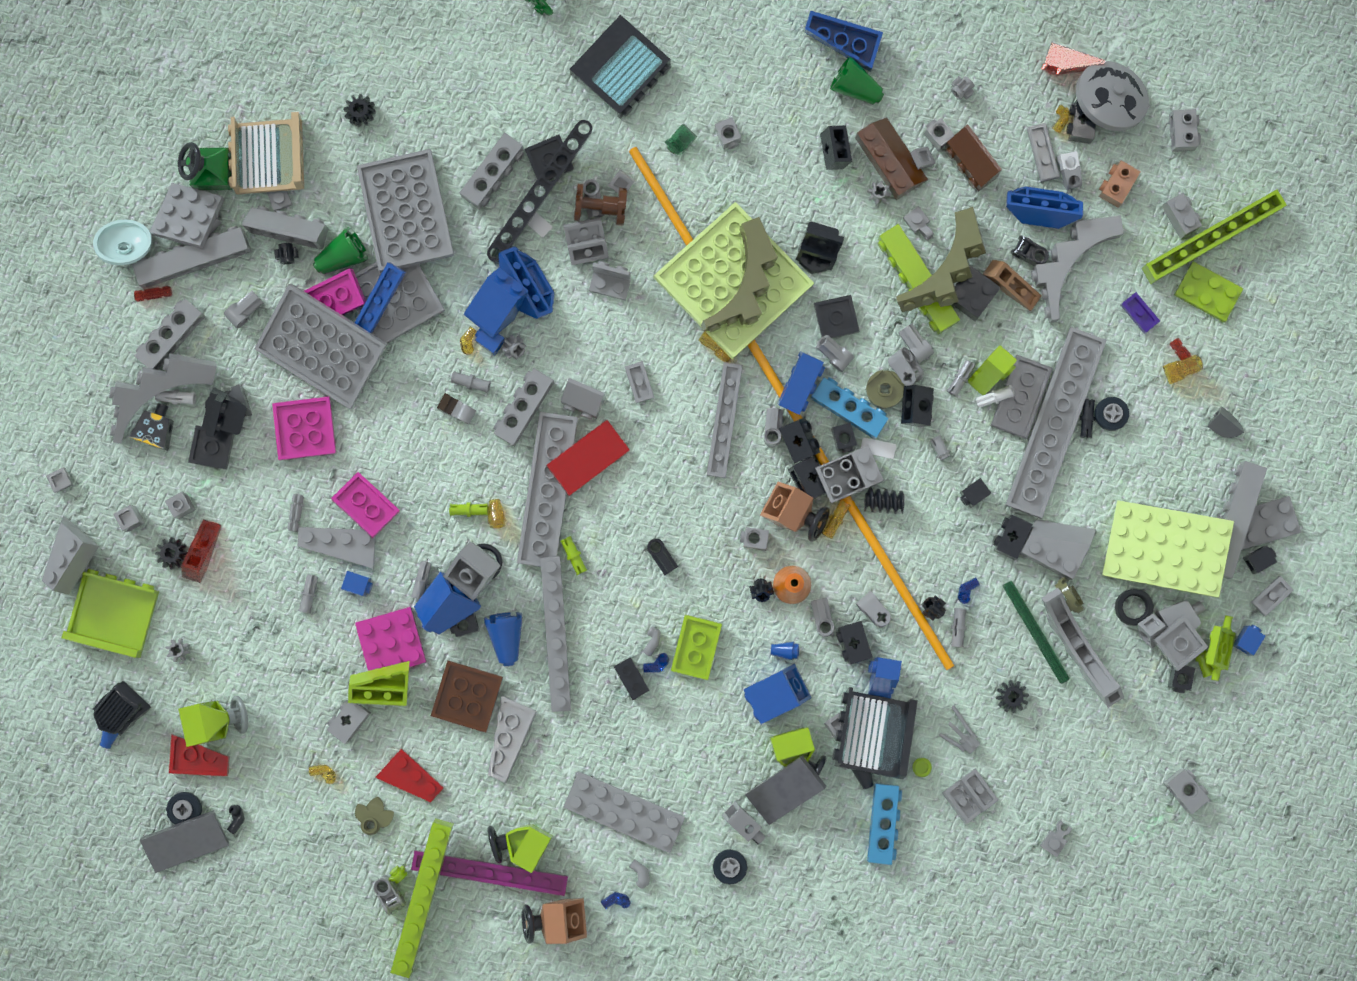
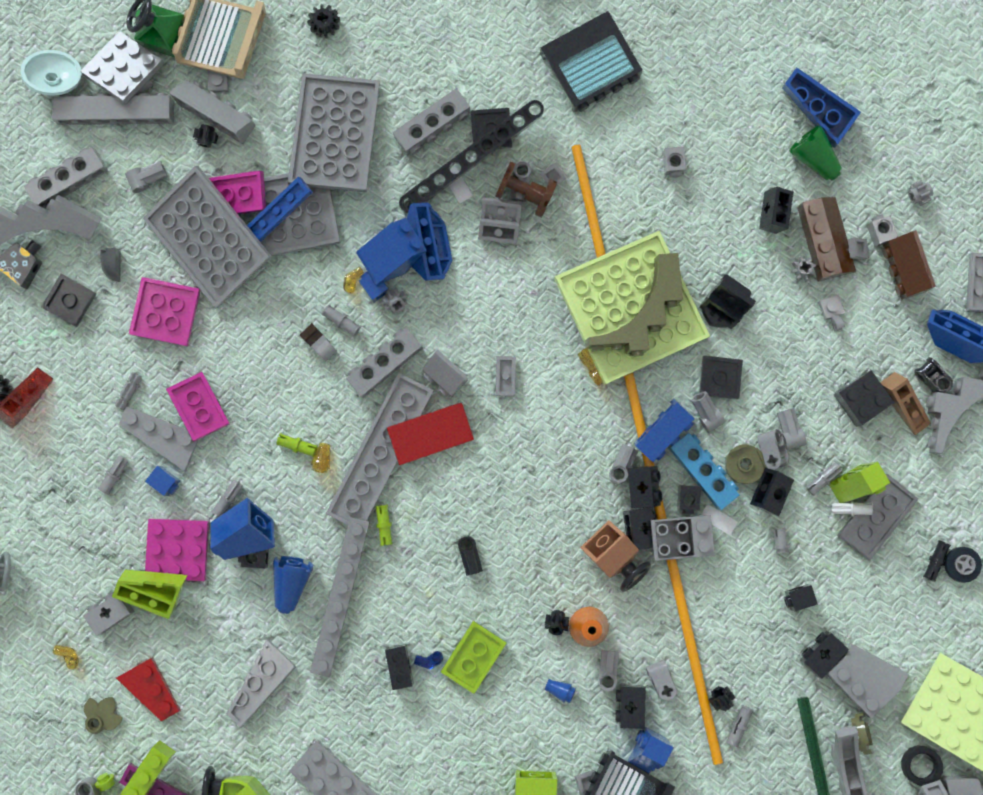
camera: 20 degrees right, 0 degrees up
clear red axle [134,286,172,302] -> none
white pin [155,389,196,405] -> none
light grey brick [165,492,196,519] -> none
black piece [201,387,247,438] -> none
green cone [313,227,368,274] -> none
reddish brown plate [431,660,503,733] -> none
light grey piece [443,542,502,601] -> none
light grey bracket [589,261,631,301] -> none
light grey arm [643,626,661,656] -> none
clear green bracket [665,124,698,155] -> none
light grey plate [707,362,743,478] -> none
light grey brick [740,527,769,551] -> none
blue slope [743,663,812,724] -> none
clear yellow pin [822,500,851,539] -> none
black piece [864,488,905,515] -> none
lime brick [877,224,960,335] -> none
olive arch [896,207,986,312] -> none
clear blue arm [958,577,980,604] -> none
light grey plate [1005,327,1107,519] -> none

